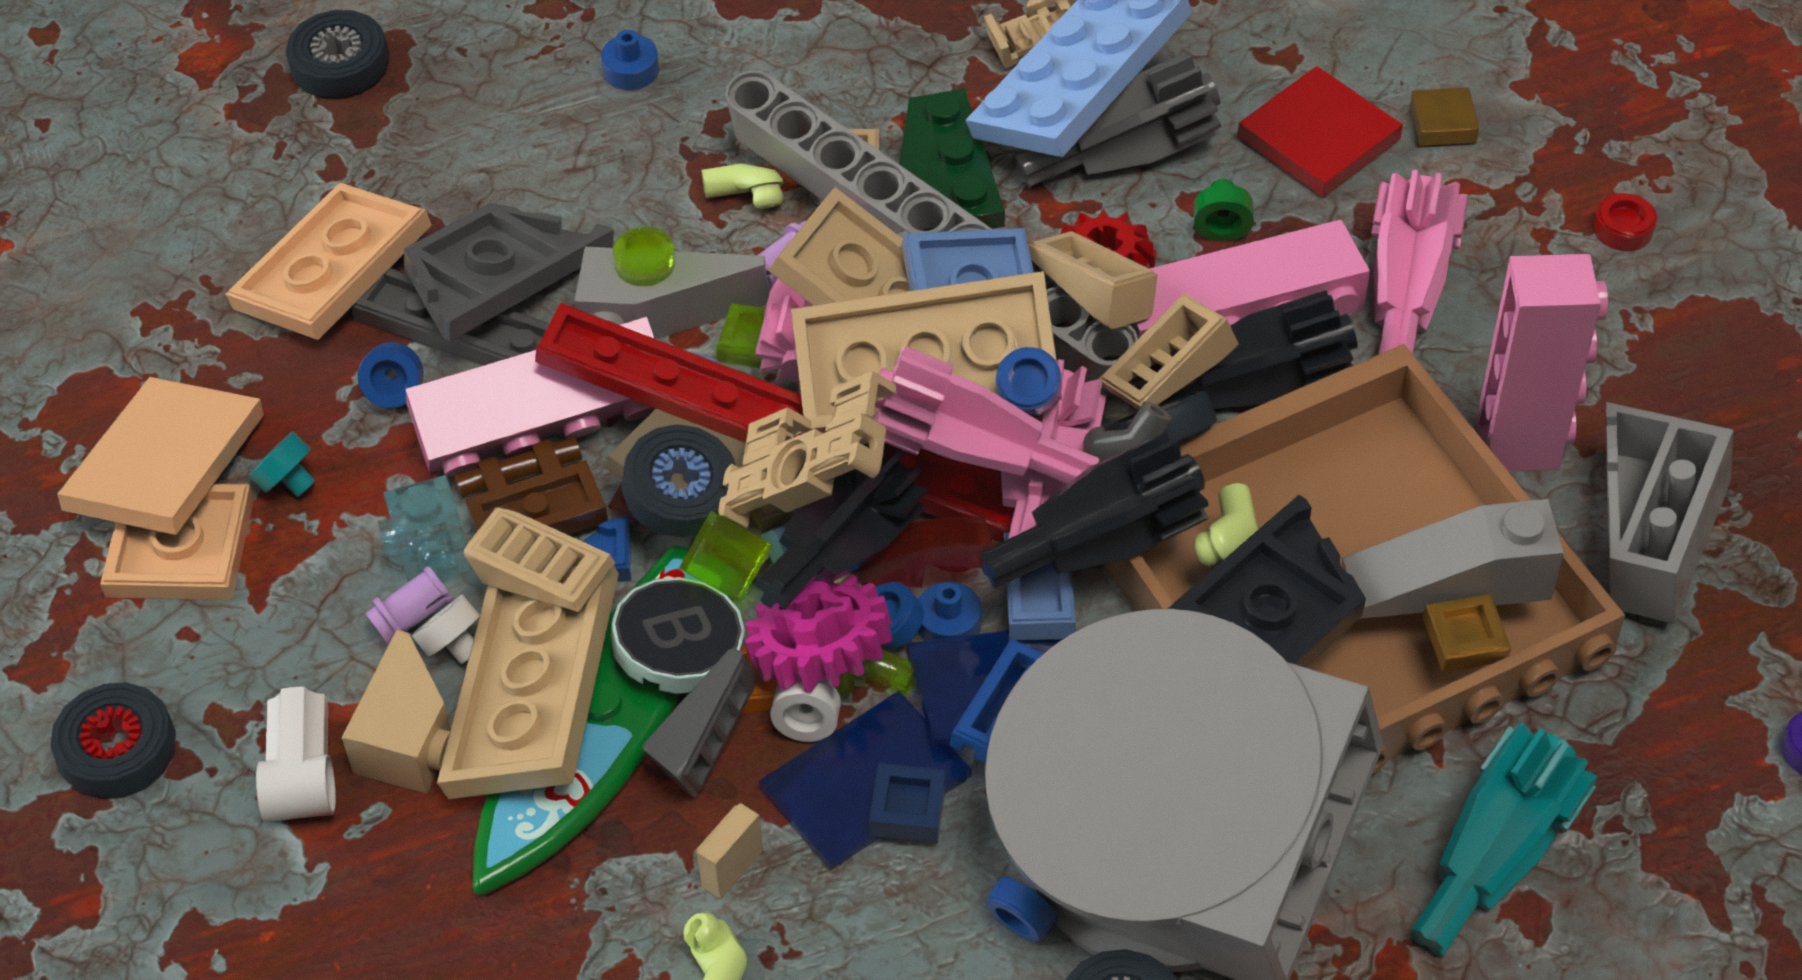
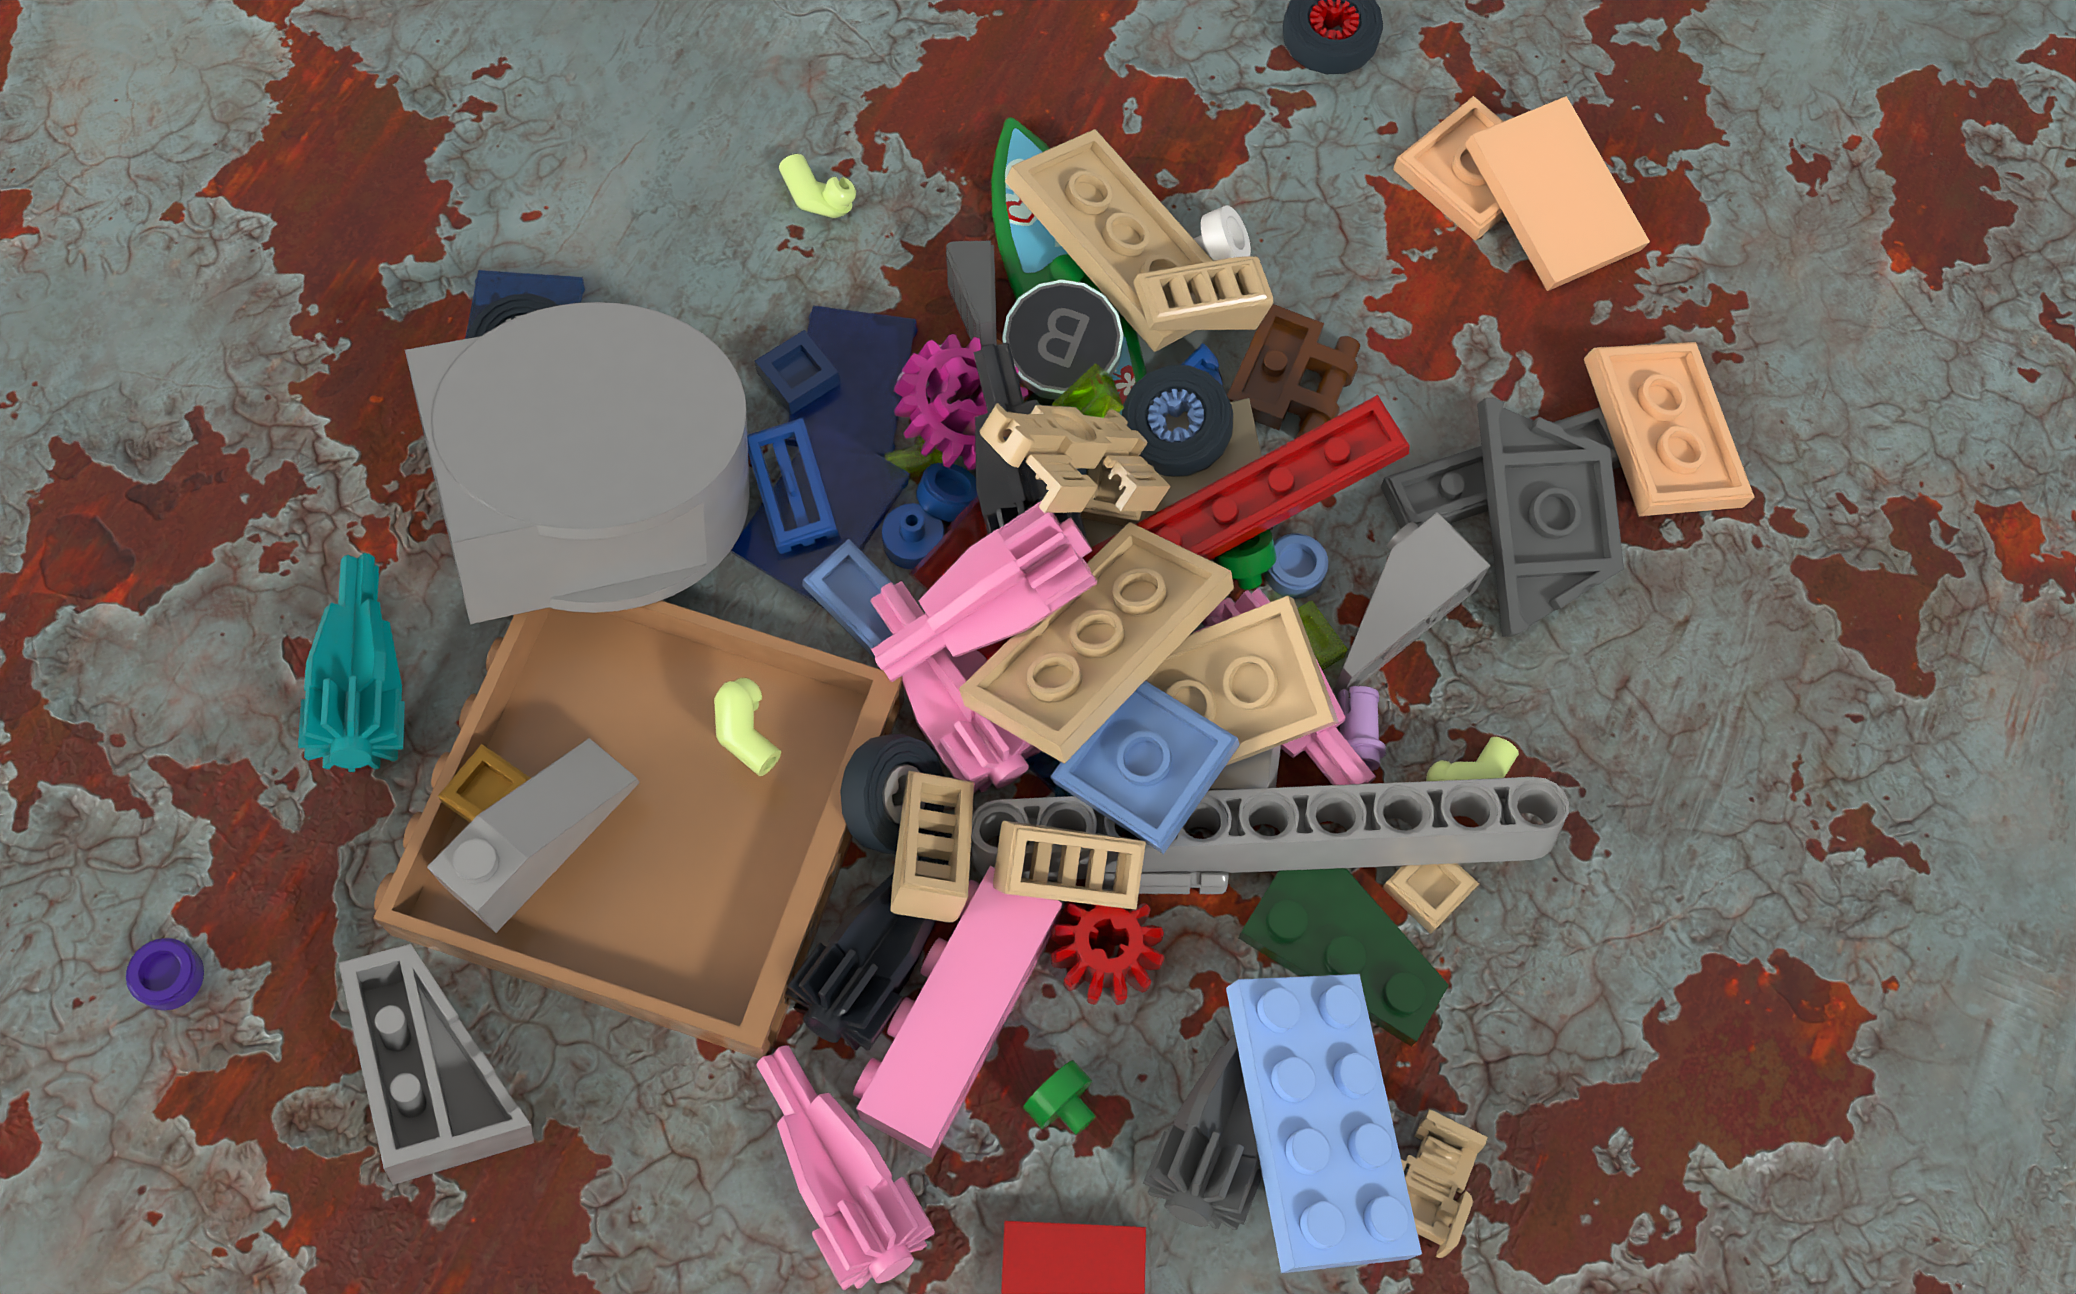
camera: 130 degrees right, 15 degrees up
teal tile [247,431,315,497] -> none
white piece [256,686,336,822] -> none
black bush [286,10,390,98] -> none
tan slope [342,630,451,794] -> none
blue tile [358,342,424,408] -> none
lavender pin [365,566,453,645] -> none
clear light blue brick [378,475,472,582] -> none
bright pink brick [406,317,656,476] -> none
blue tile [601,30,659,90] -> none
clear neon green tile [613,227,676,286] -> none
tan tile [696,803,763,899] -> none
black piece [979,432,1209,589] -> none
blue tile [996,347,1062,416] -> none
dark grey arm [1083,401,1171,462] -> none
black wing [1167,495,1366,668] -> none
bright pink brick [1475,254,1608,471] -> none

